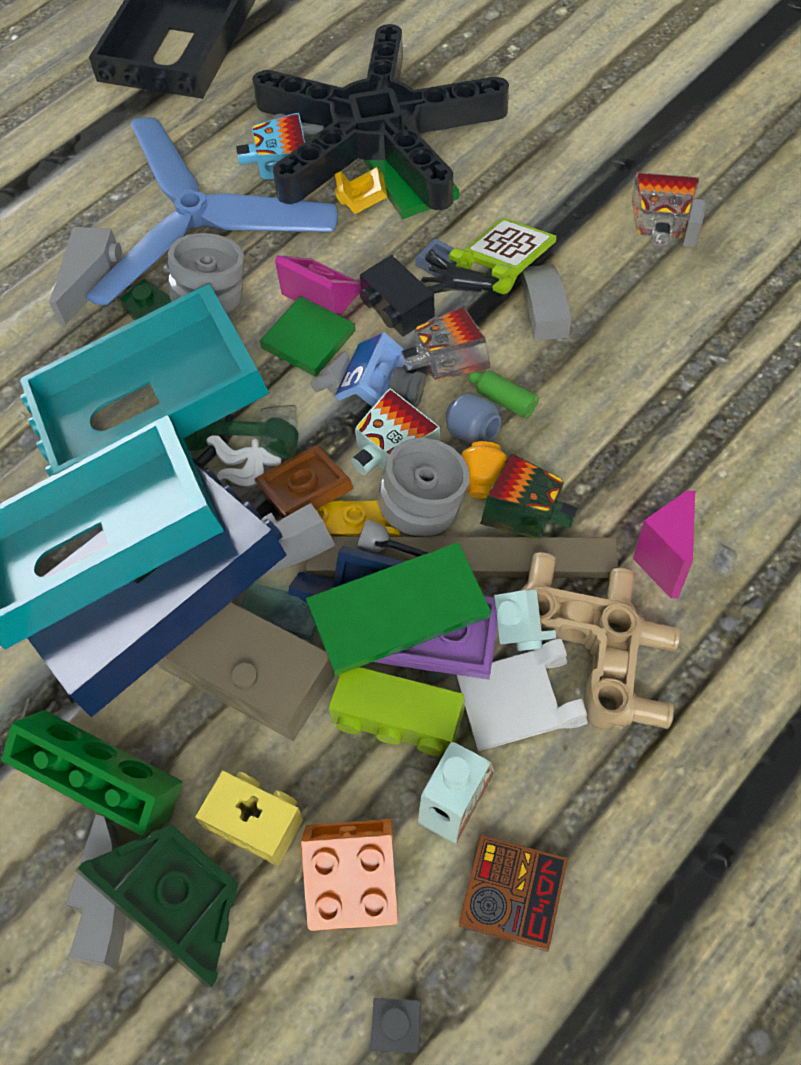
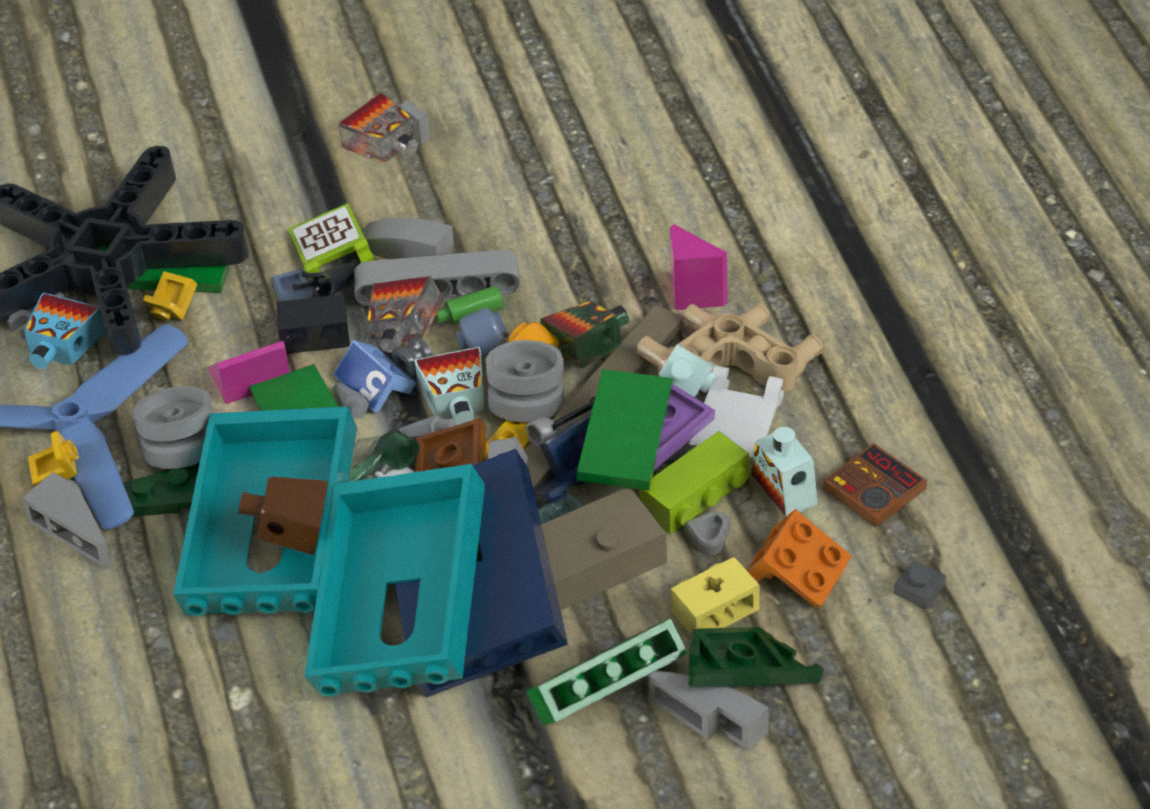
camera: 60 degrees left, 15 degrees down
none -> yellow bracket [28,431,79,487]
none -> reddish brown torso [238,477,328,555]
none -> light grey beam [354,250,520,306]
none -> light grey bar [397,416,456,438]
none -> light grey tile [684,511,730,555]

